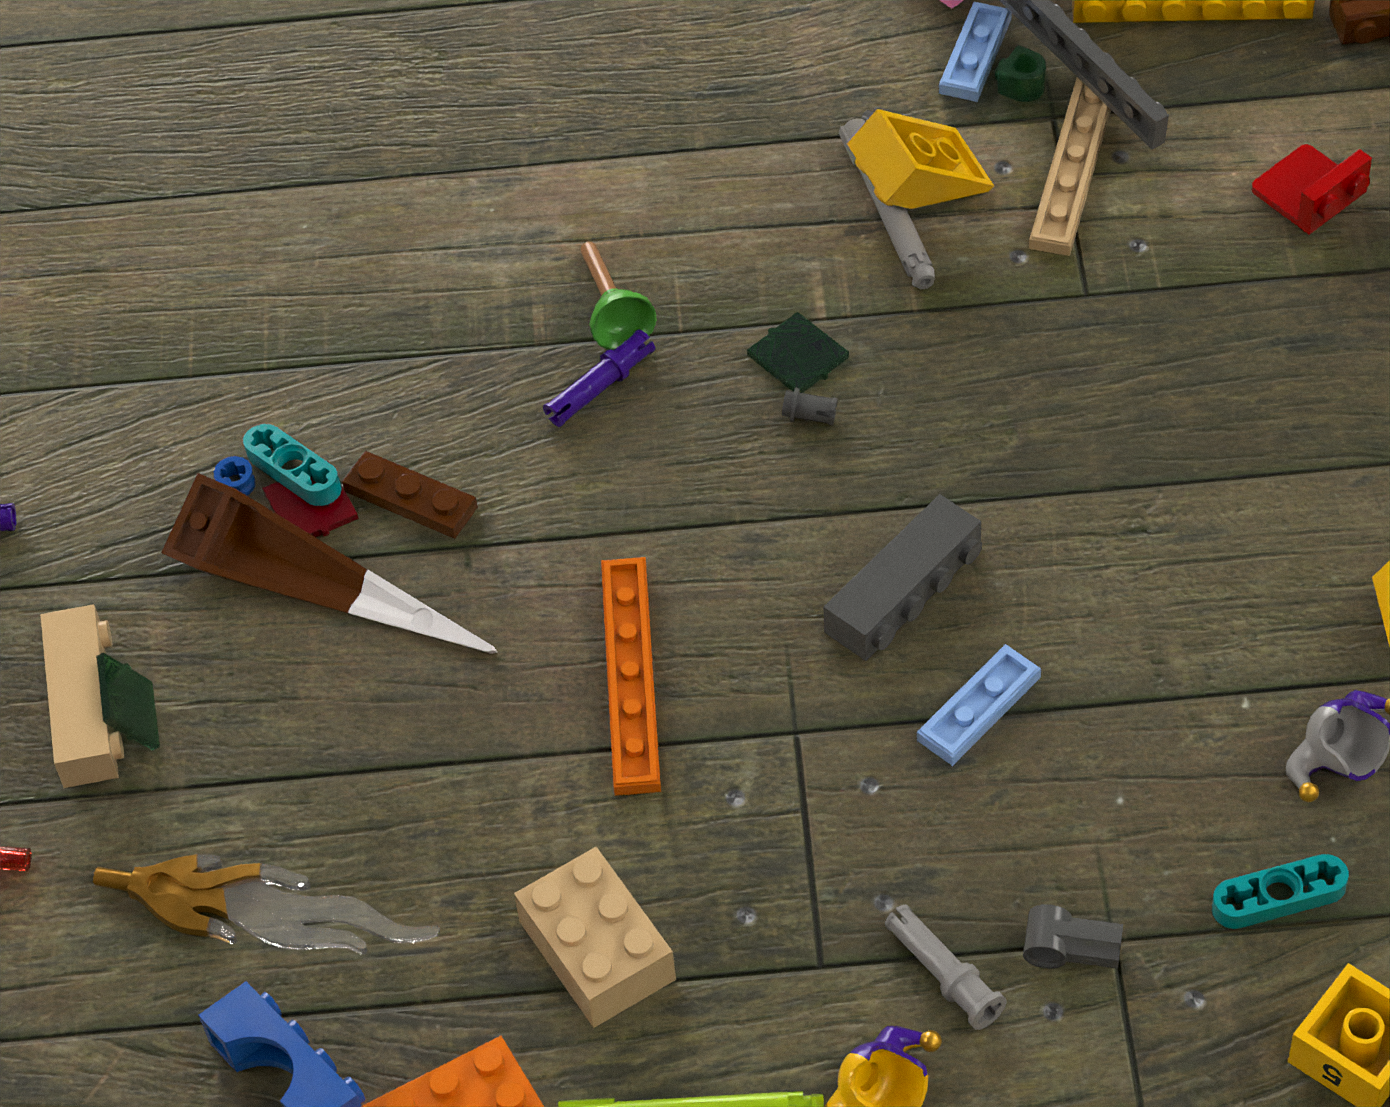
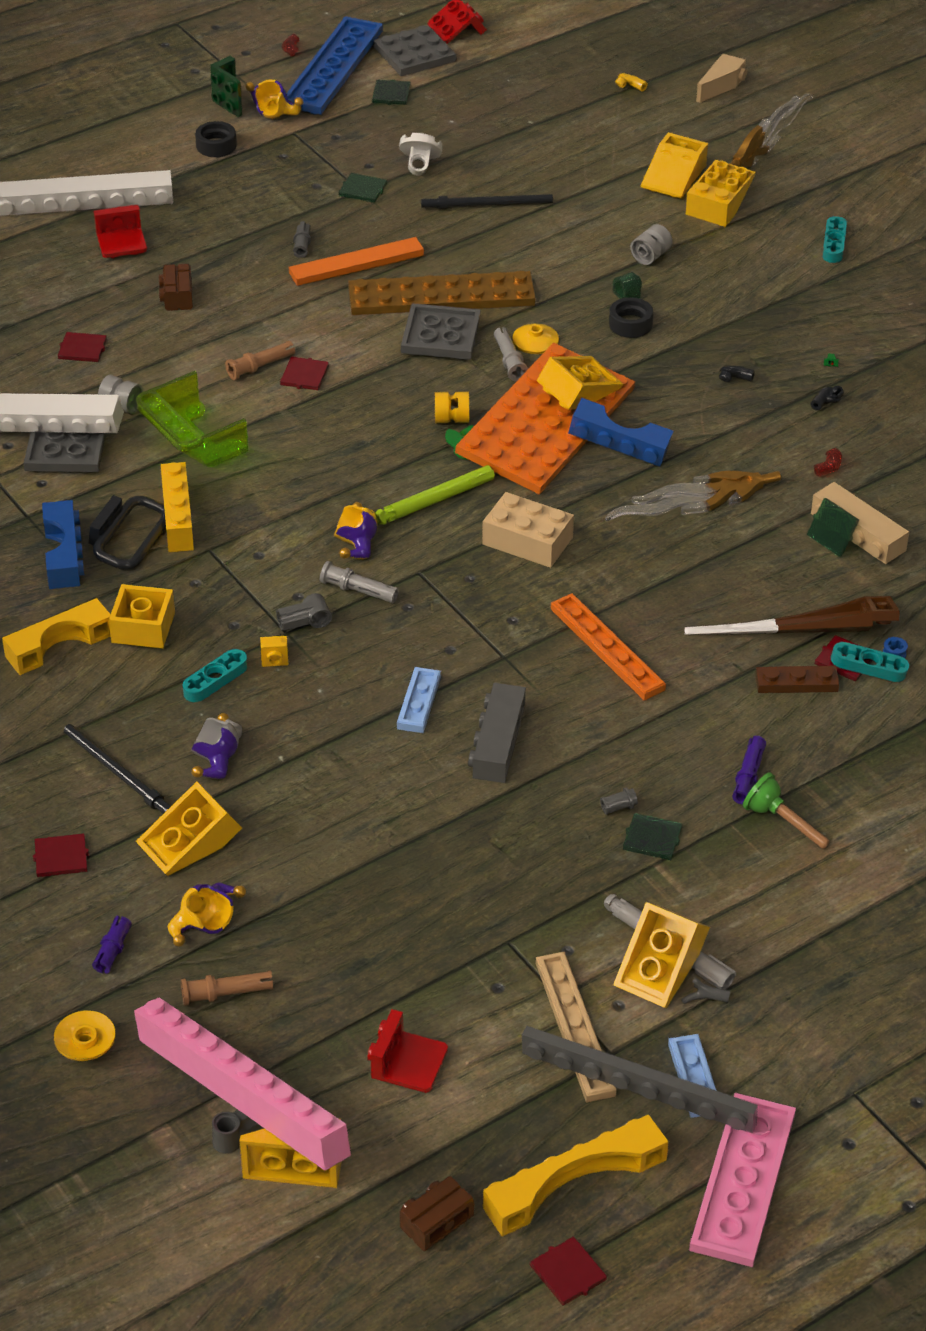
camera: 145 degrees right, 10 degrees down
clear green plate [995,45,1046,102] -> none
none -> yellow bracket [260,636,288,667]

